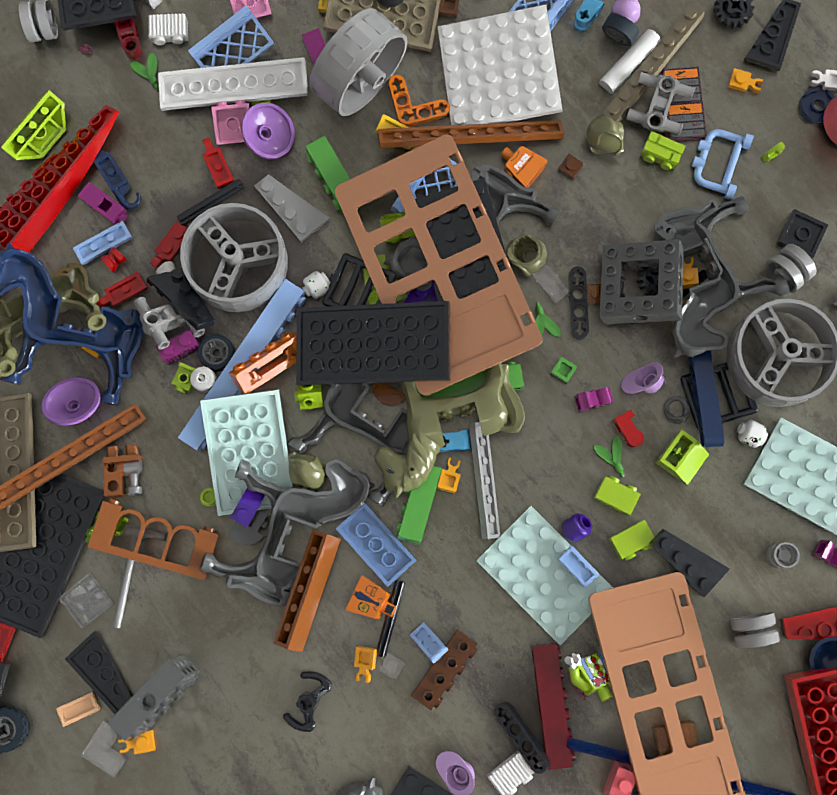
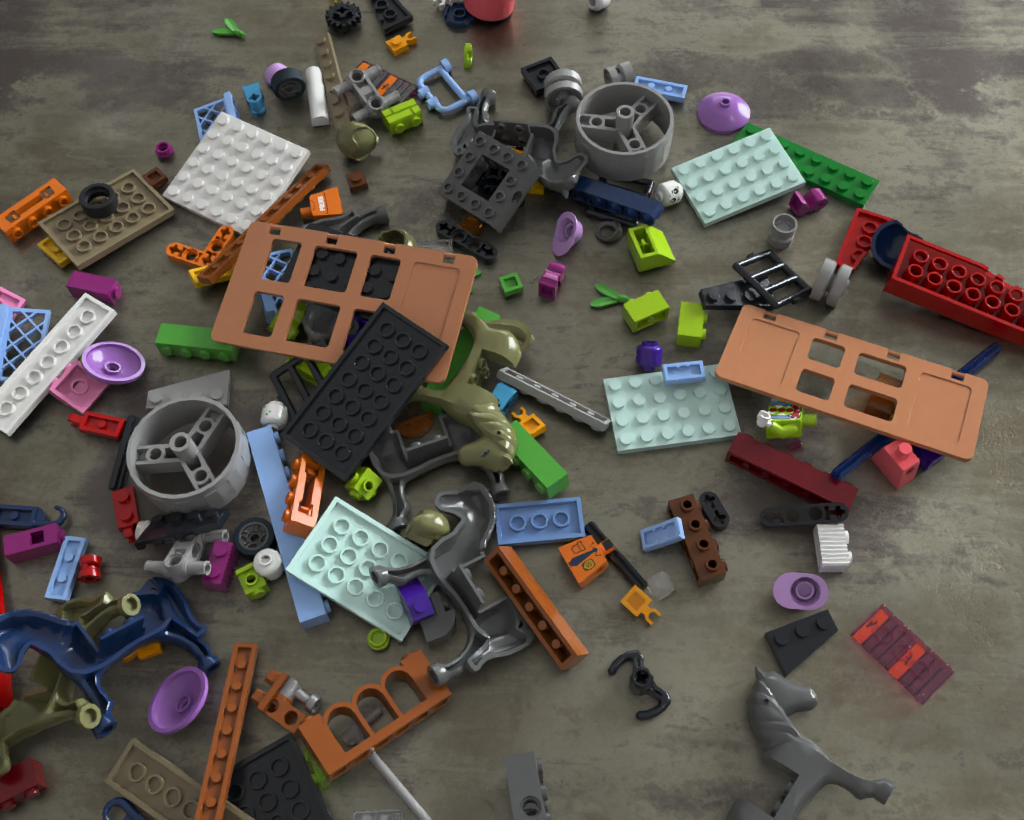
camera: 50 degrees left, 20 degrees down
red plate [96,271,148,308] -> none
light grey wheel [309,8,408,116] -> none
red leg [612,409,644,448] -> none
none -> black beam [699,491,730,531]
none -> black bar [732,249,812,309]

